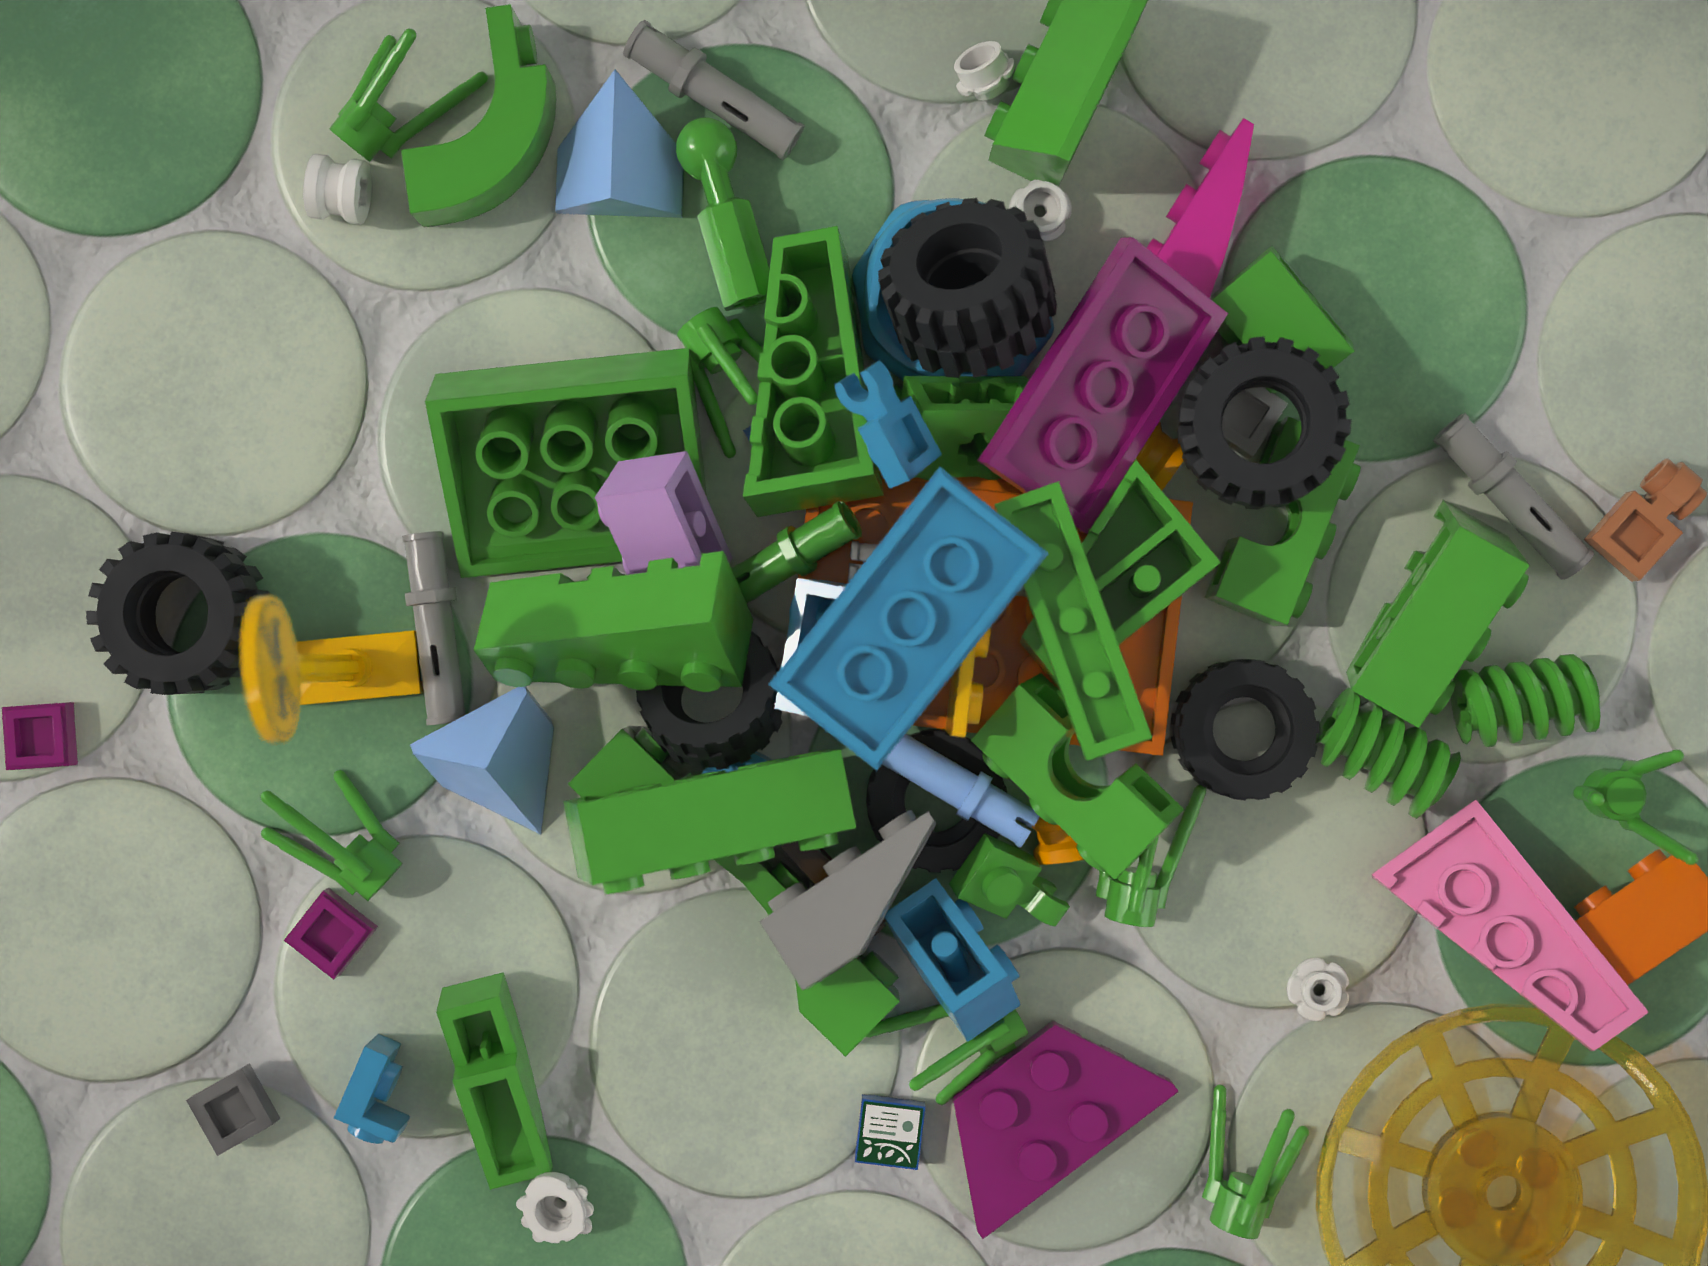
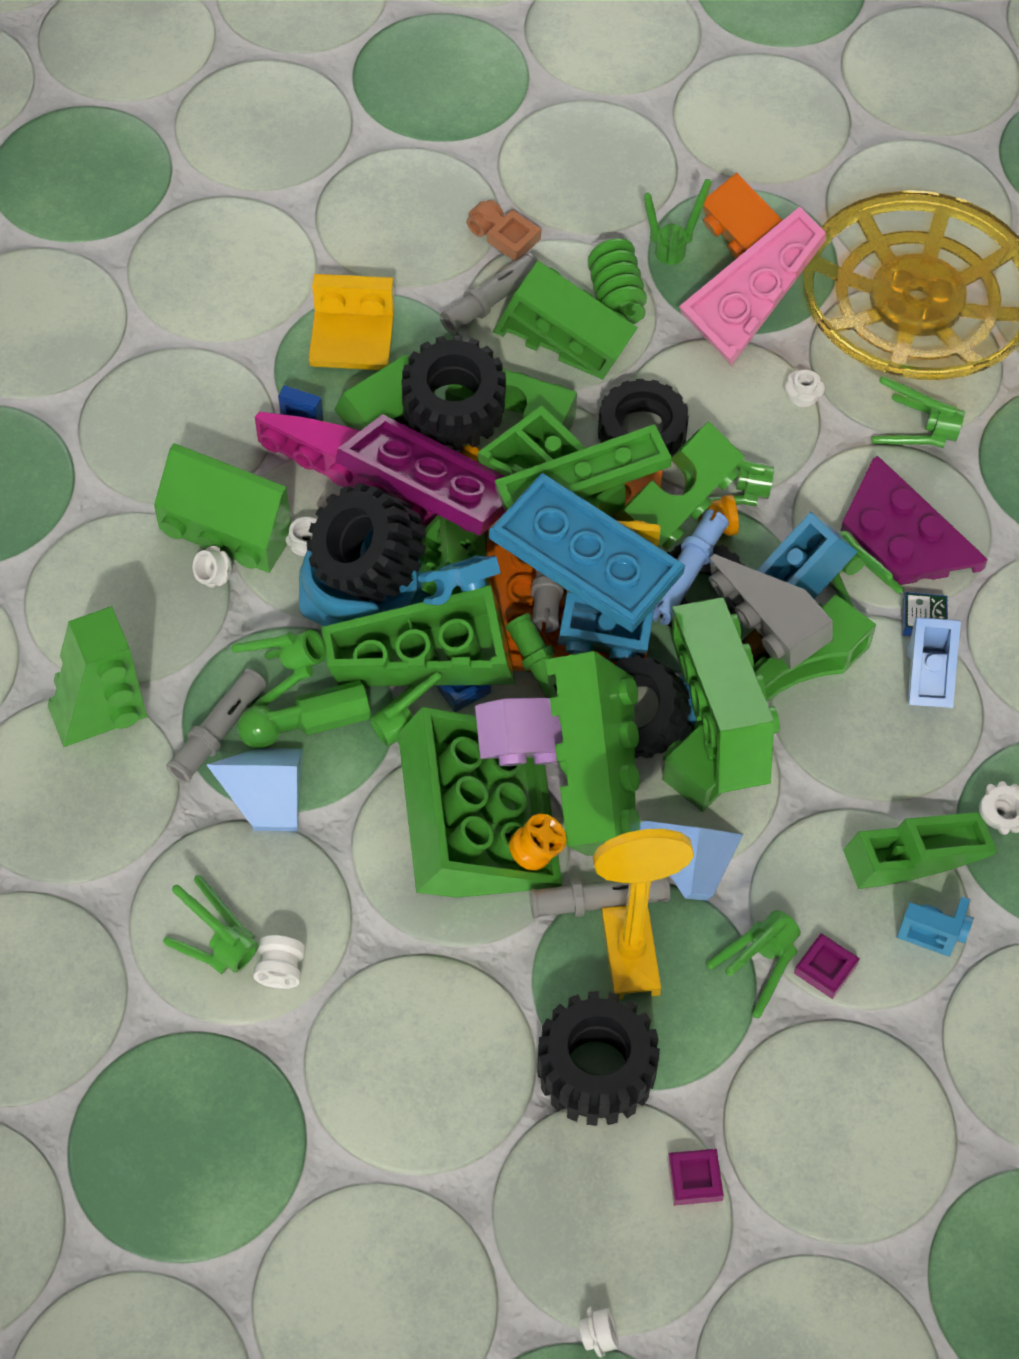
camera: 90 degrees left, 30 degrees down
flat silver plate [186,1063,281,1156] -> none
bright green arch [401,4,556,228] -> none
bright green plate [949,833,1070,927] -> none
bright green piece [1315,688,1461,819] -> none
none -> bright green plant [232,630,326,708]
none -> blue tile [278,385,324,422]
none -> yellow bracket [309,274,395,370]
none -> light orange wheel [509,813,567,871]
none -> light blue slope [907,617,961,708]

